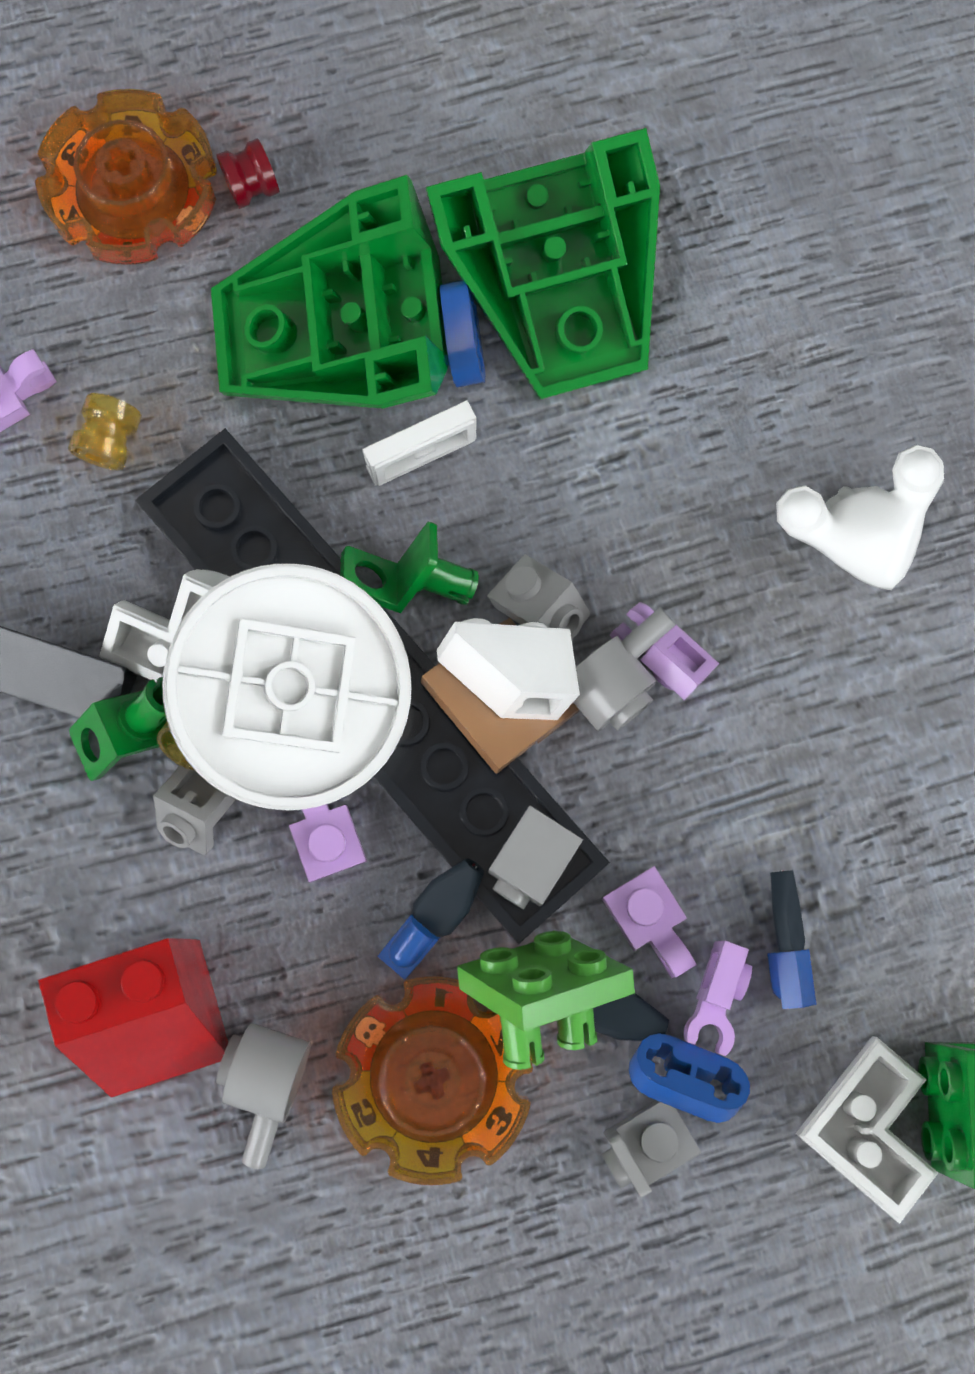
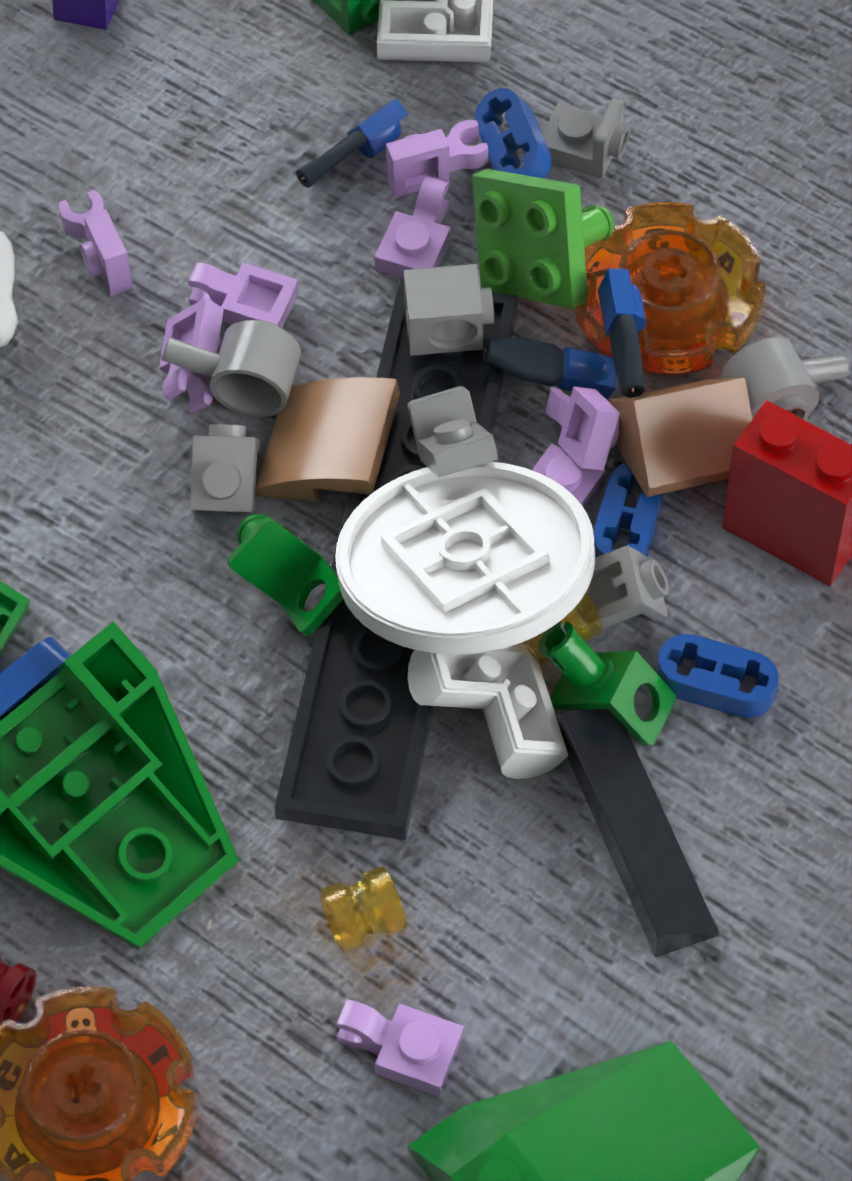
camera: 125 degrees left, 20 degrees down
white tile [362,400,476,486] -> none
white slope [437,618,580,720] -> none
none -> lavender plate [59,190,133,296]
none -> lavender plate [188,262,299,328]
none -> light grey bracket [407,386,498,477]
none -> lavender plate [545,387,620,471]
none -> blue beam [593,463,663,558]
none -> piece [598,268,647,398]
none -> medium nougat slope [607,377,752,497]
none -> blue beam [657,634,779,718]

